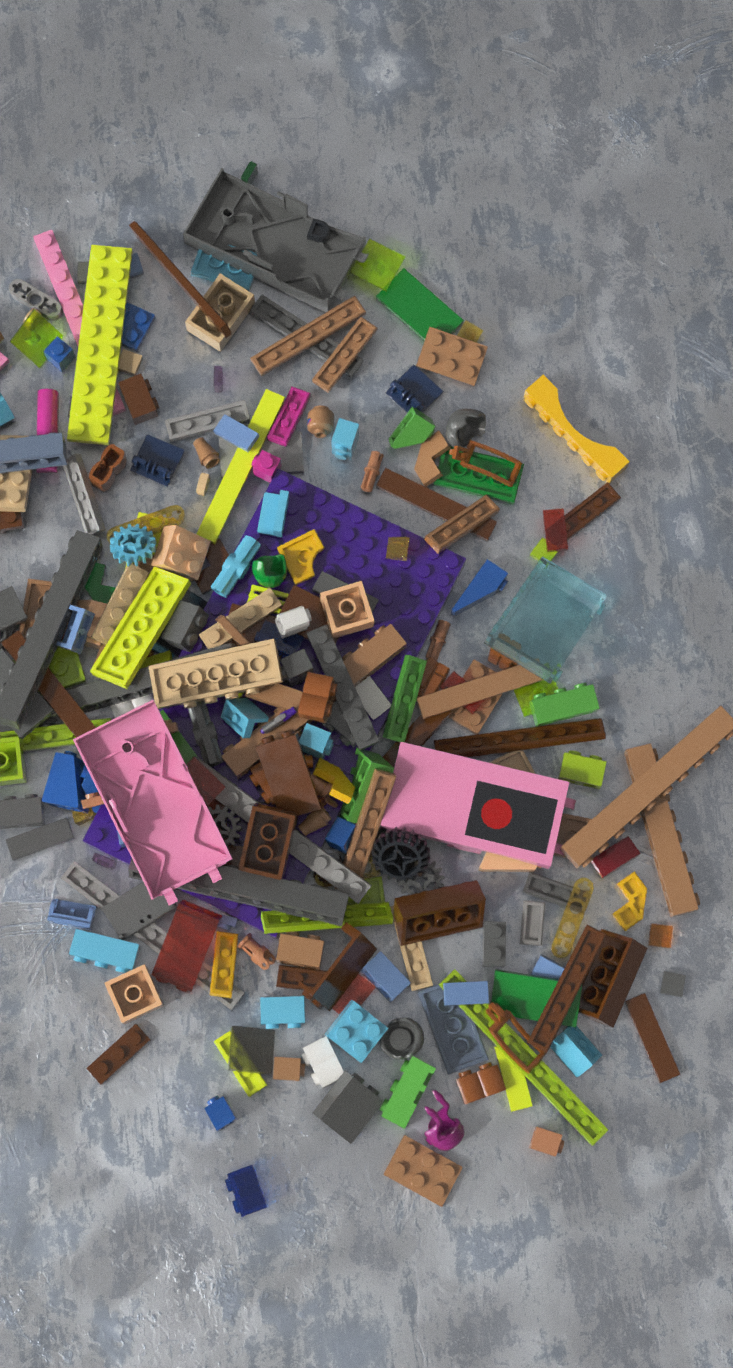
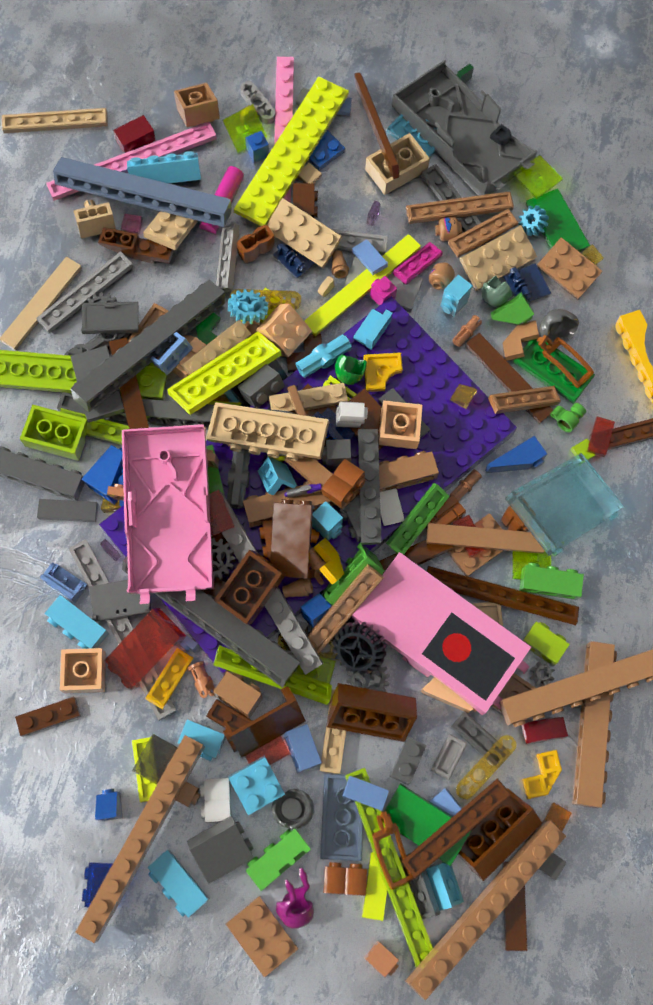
camera: 20 degrees right, 5 degrees down
none -> medium nougat brick [75,735,205,943]
none -> medium azure brick [147,850,209,918]
none -> tan plate [267,198,343,268]
none -> dark grey plate [399,854,441,919]
none -> medium nougat brick [405,821,566,1000]
none -> medium nougat head [435,217,462,242]
none -> tan plate [459,225,537,291]
none -> sand green hair [481,275,512,307]
none -> medium azure gear [518,205,549,236]
none -> dark grey gear [530,661,555,686]
none -> bright green piece [550,403,586,433]

